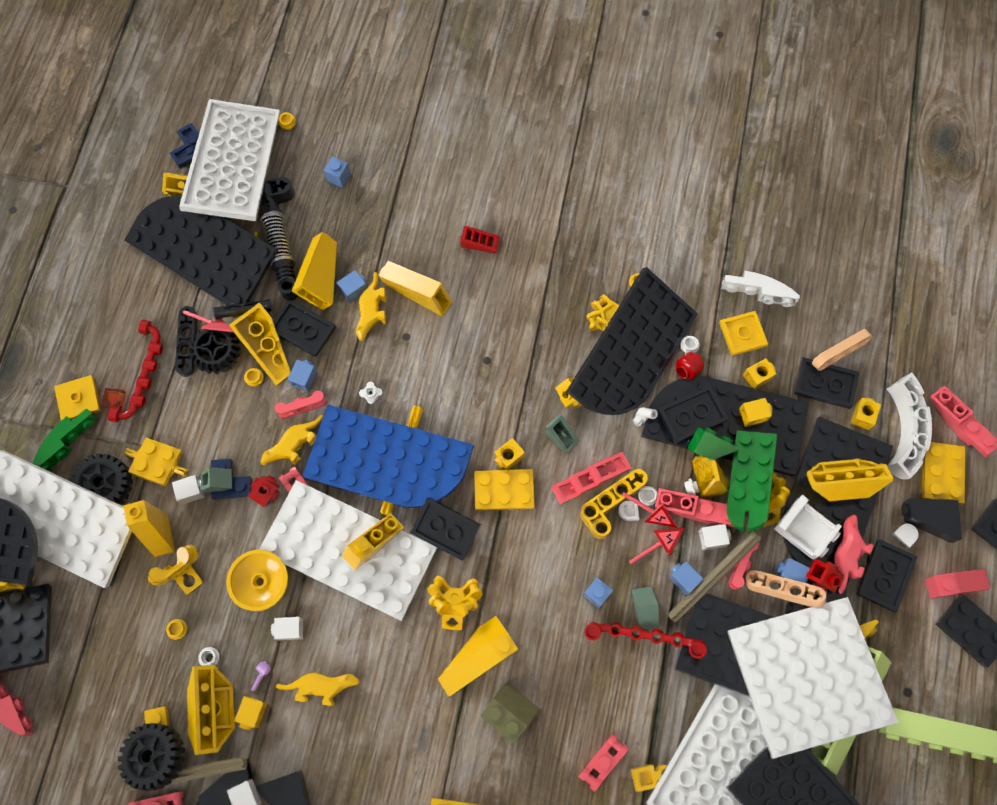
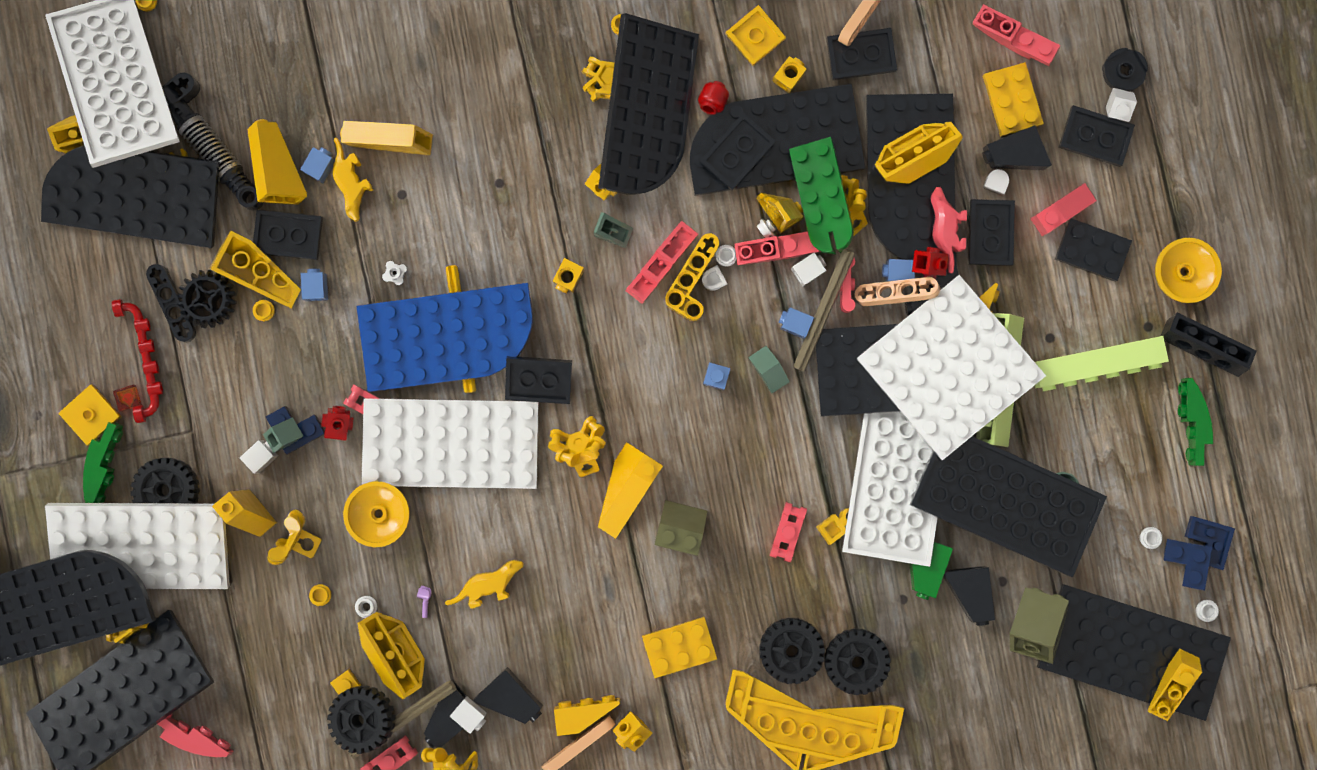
camera: 25 degrees left, 15 degrees up
yellow plate [124,438,188,487] -> none
dark blue plate [170,123,199,169] -> none
coral piece [183,311,233,332] -> none
black pin [213,299,272,319] -> none
yellow brick [234,696,268,731] -> none
yellow animal [260,414,324,466] -> none
white brick [271,617,303,641] -> none
coral plate [275,390,327,419] -> none
medium blue brick [323,156,351,188] -> none
yellow slope [342,513,404,571] -> none
red slope [461,226,500,254] -> none
yellow plate [474,469,534,511] -> none
red bar [584,622,707,659] -> none
piece [622,492,677,528] -> none
piece [629,528,685,564] -> none
white arm [633,407,658,426] -> none
white plate [680,336,700,353] -> none
green slope [688,427,738,460] -> none
yellow brick [739,398,773,427] -> none
white panel [774,495,842,560] -> none
yellow brick [850,398,881,430] -> none
white brick [887,372,932,479] -> none

